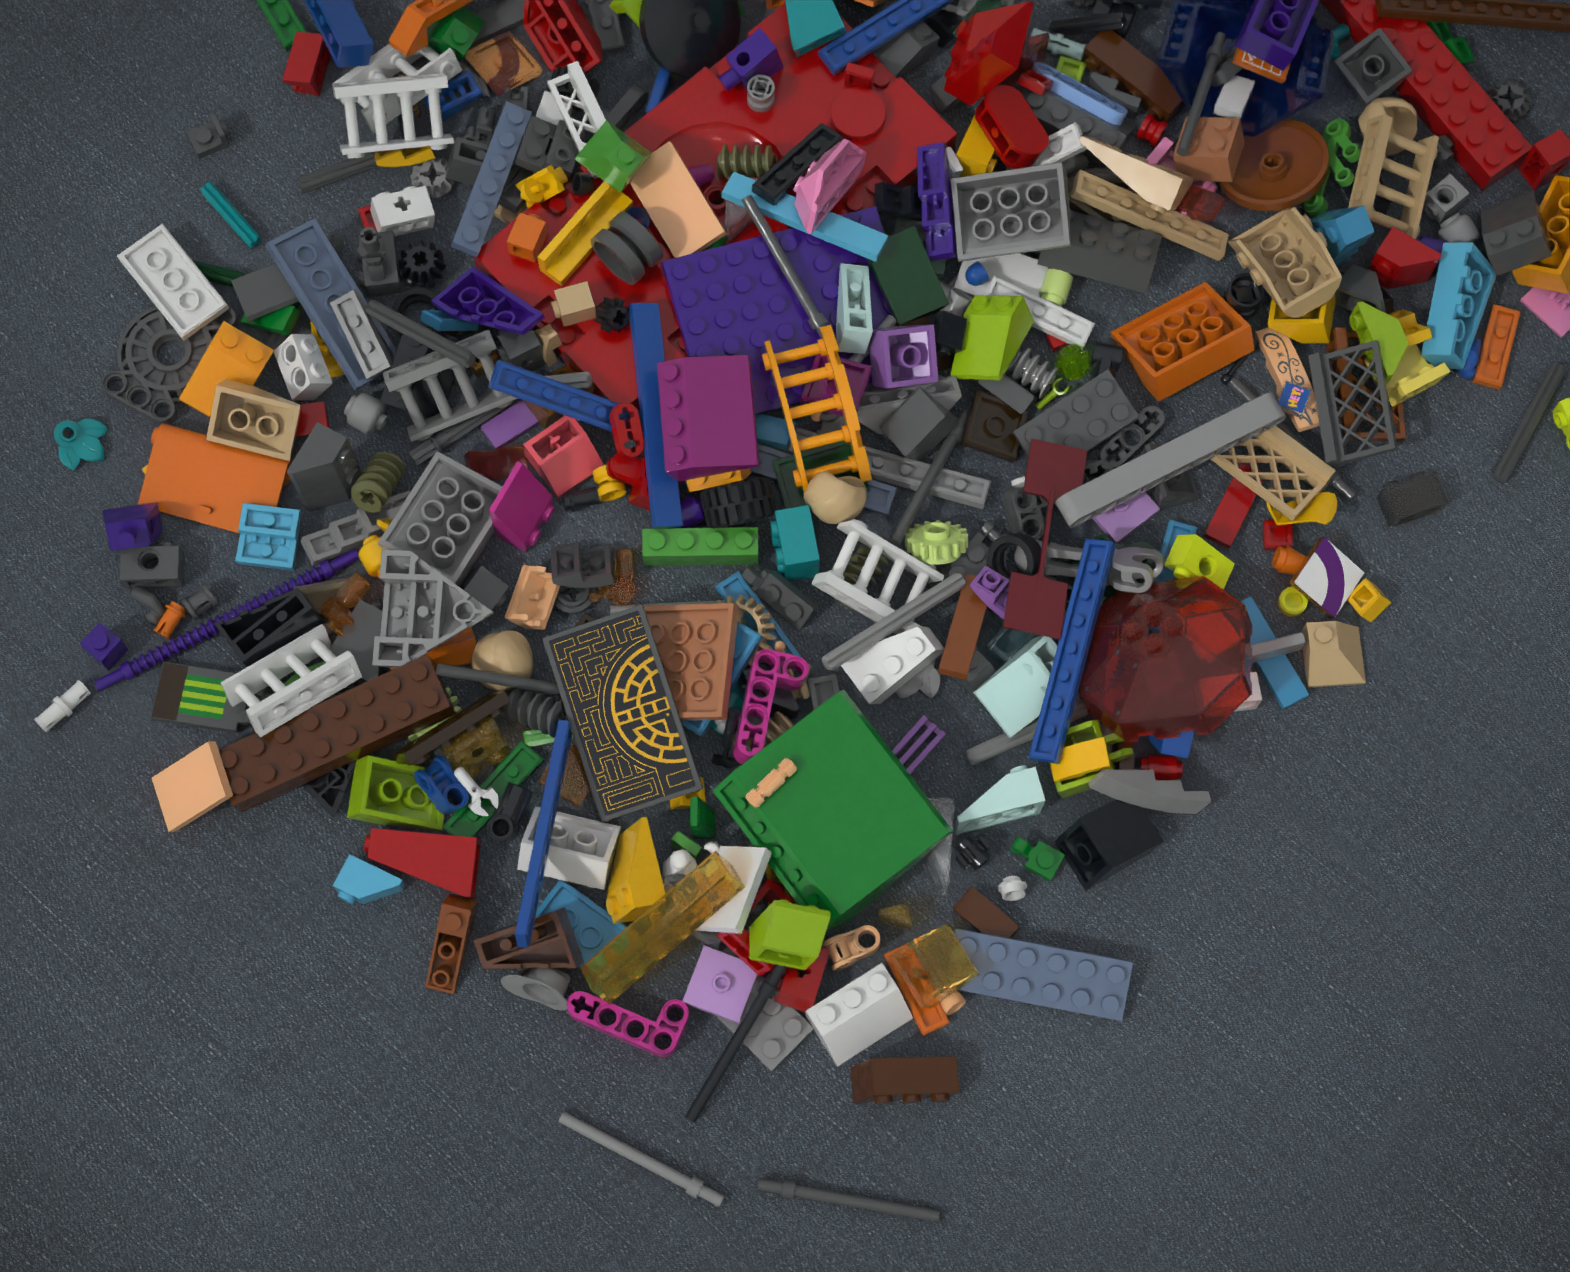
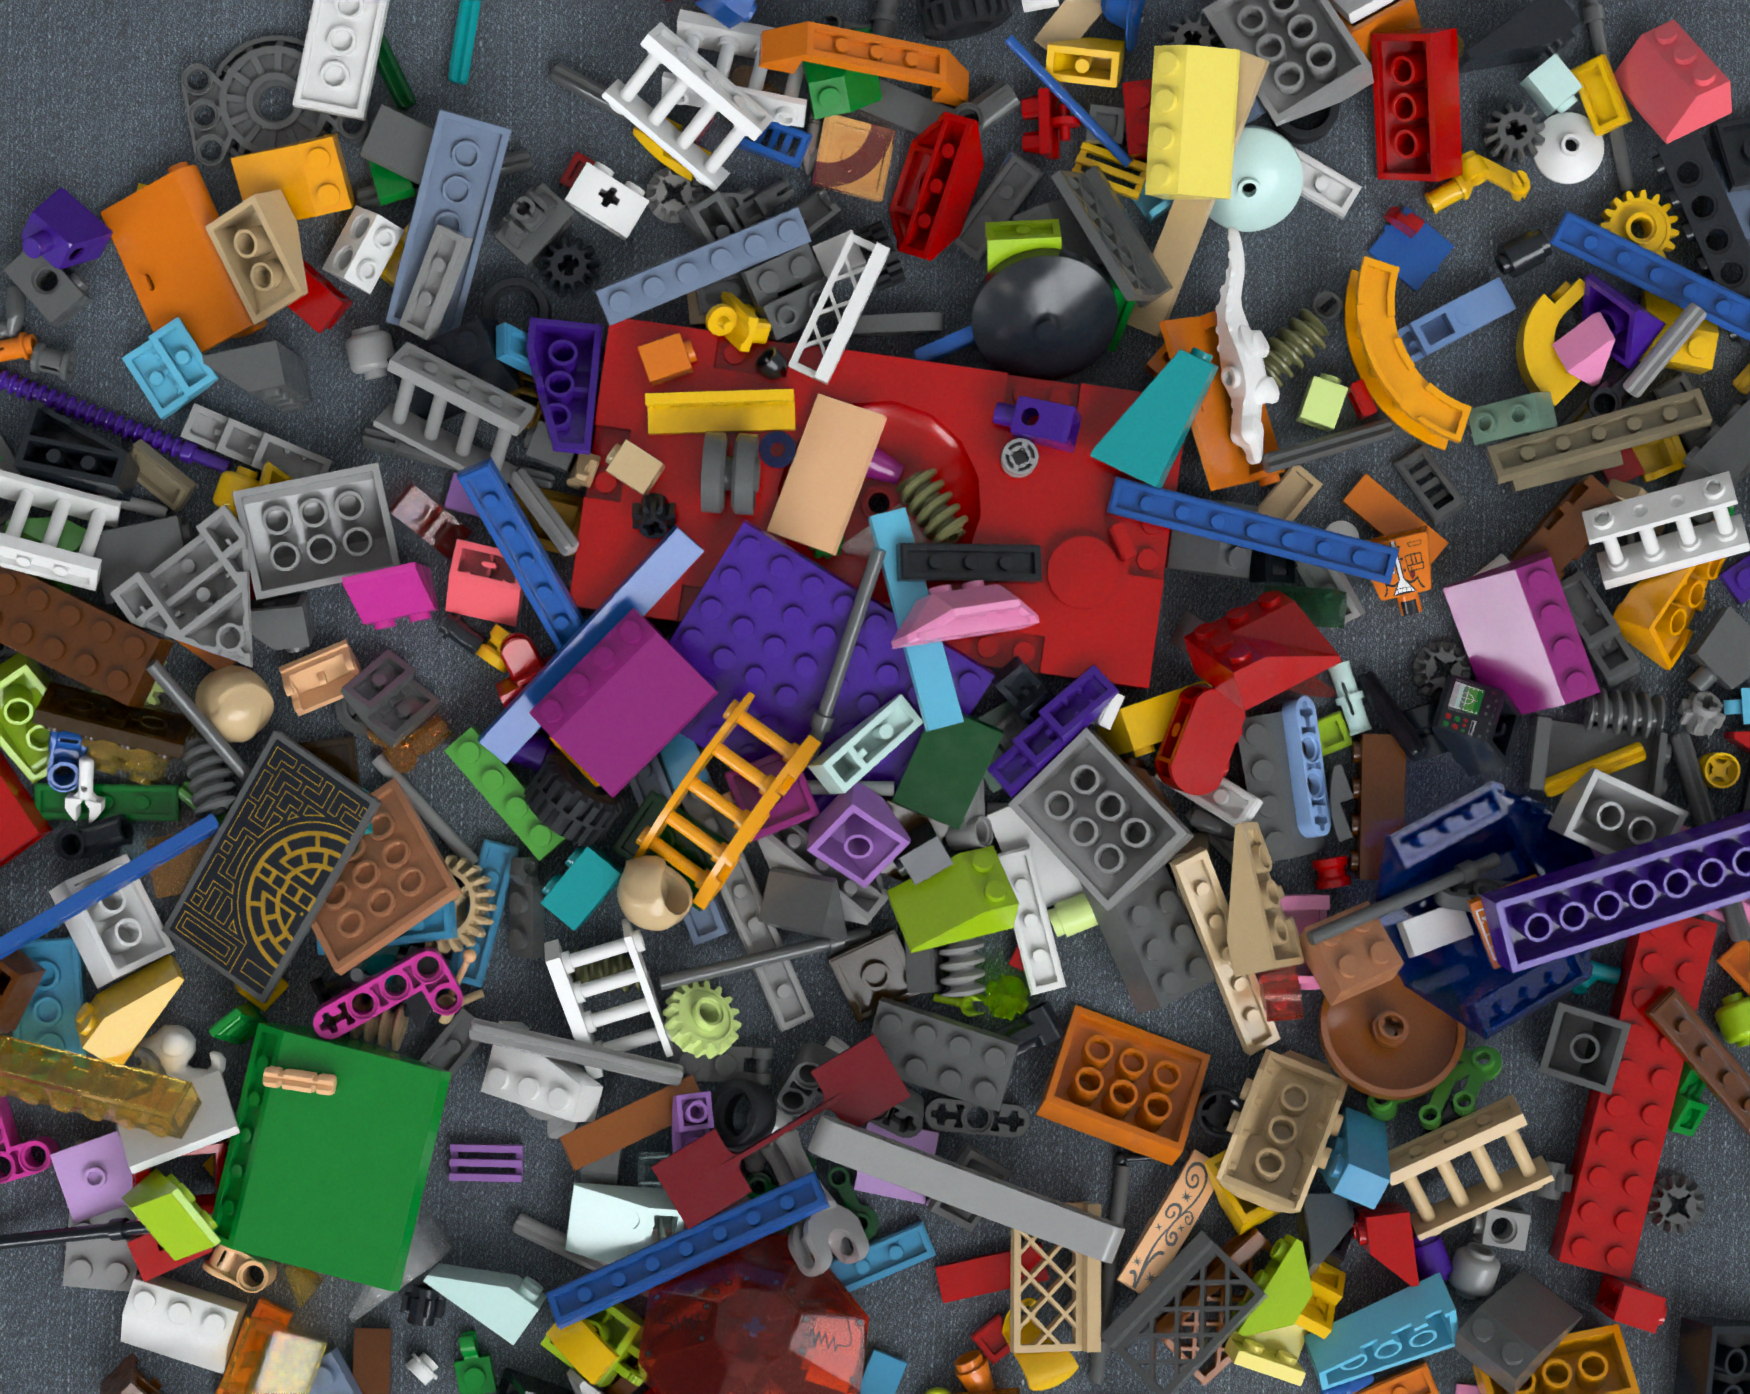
camera: 50 degrees right, 15 degrees up
teal plate [53,418,108,471] -> none
clear orange bar [320,572,372,636] -> none
olive piece [351,452,406,512] -> none
dark grey axle [365,300,476,368] -> none
bright green slope [575,120,652,193] -> none
red beam [609,403,644,457] -> none
bright green tile [671,831,701,862] -> none
blue hinge [965,261,989,286] -> none
red tile [1017,69,1054,96] -> none
neon yellow brick [1164,534,1235,596] -> none
tile [1277,380,1313,419] -> none
tan piece [1358,97,1417,155] -> none

